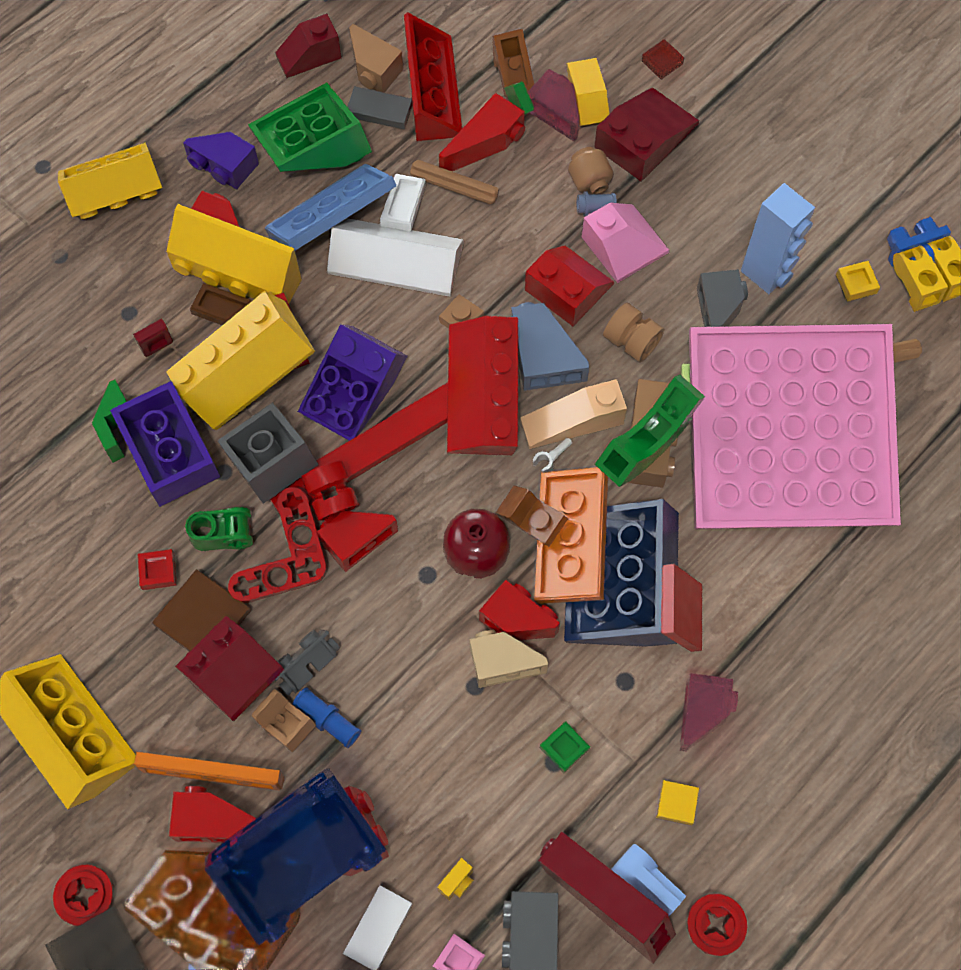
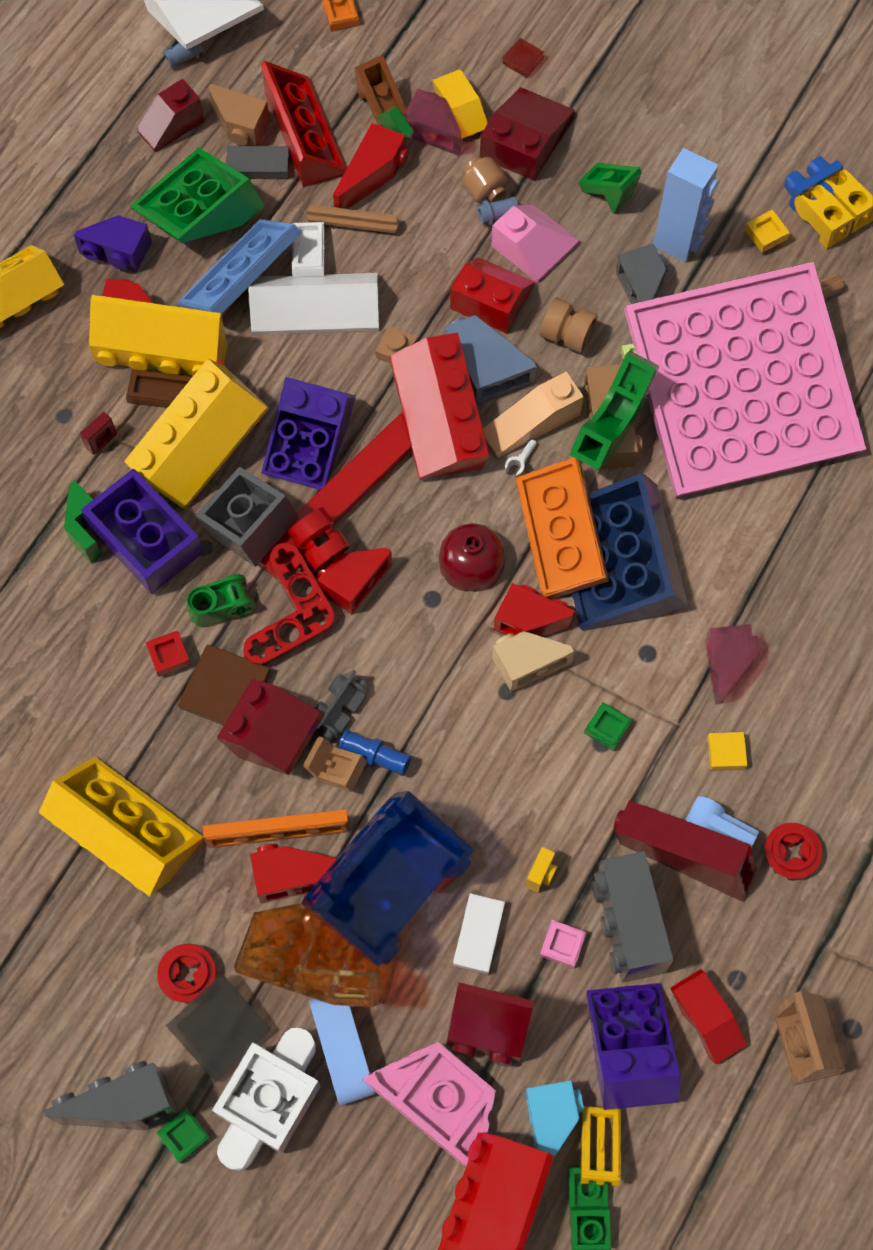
camera: 15 degrees left, 0 degrees up
dark orange slope [495,485,568,547] -> none
red tile [661,564,702,652] -> none
none -> green slope [578,163,642,213]

